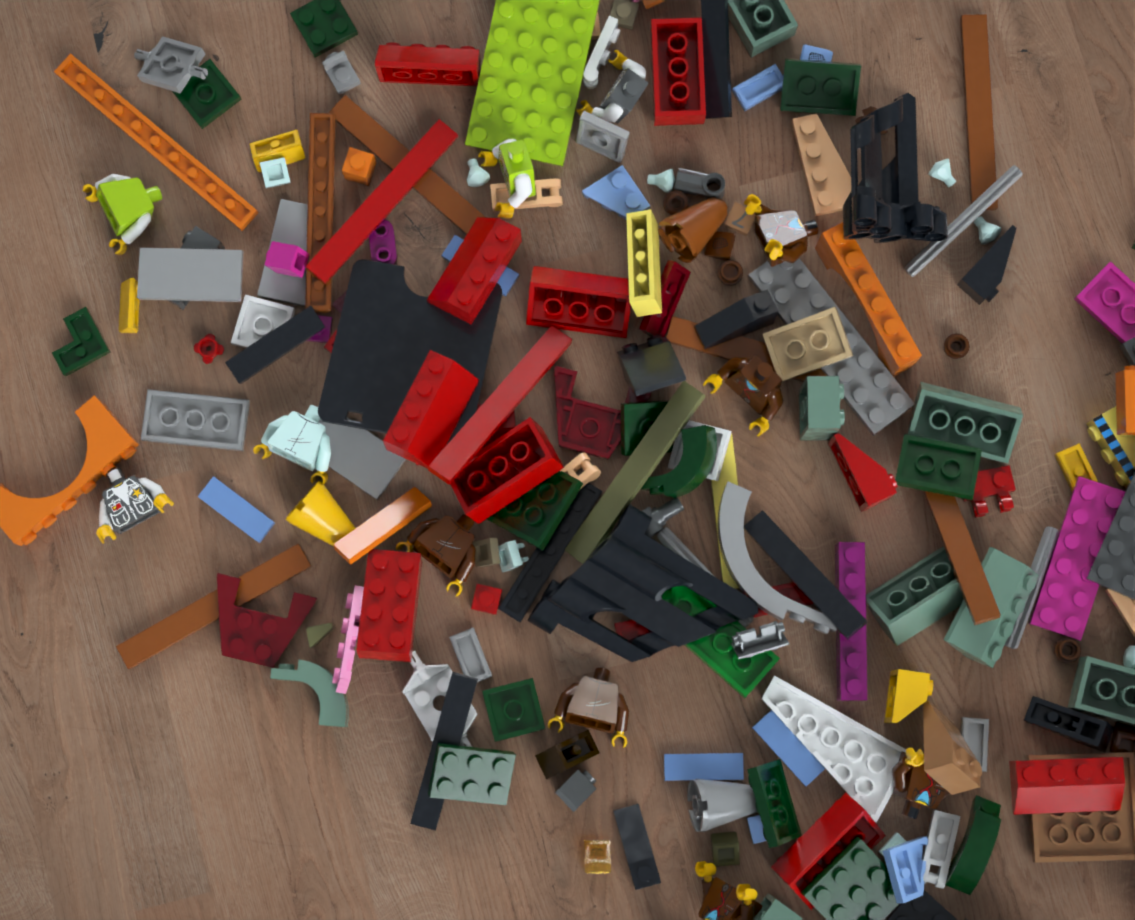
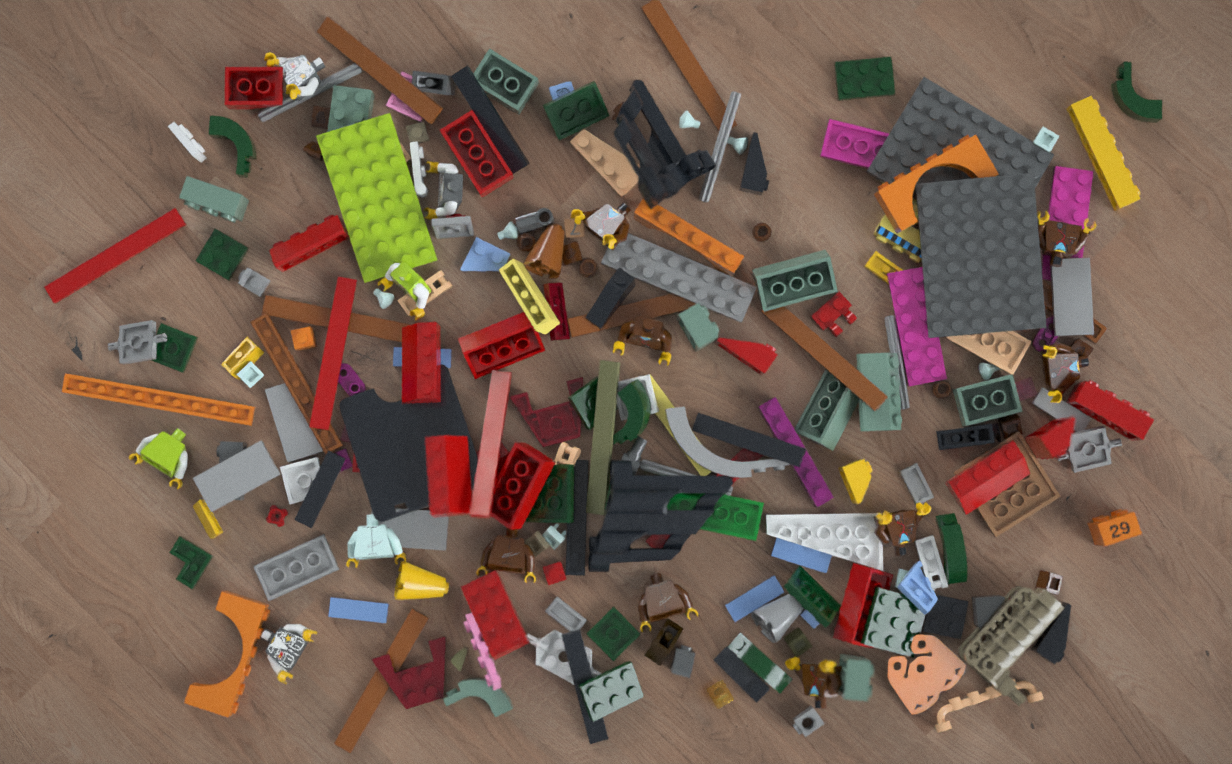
camera: 35 degrees left, 5 degrees up
dark pink brick [264,241,310,278] -> none
tile [333,487,432,565] -> none
black slope [617,335,687,396] -> none
dark grey hinge [731,621,789,659] -> none
light blue tile [732,64,783,111] -> none
tan plate [763,307,854,382] -> none
dark green plate [895,434,982,500] -> none
medium nougat slope [923,700,982,795] -> none
none -> dark green arch [728,632,793,694]

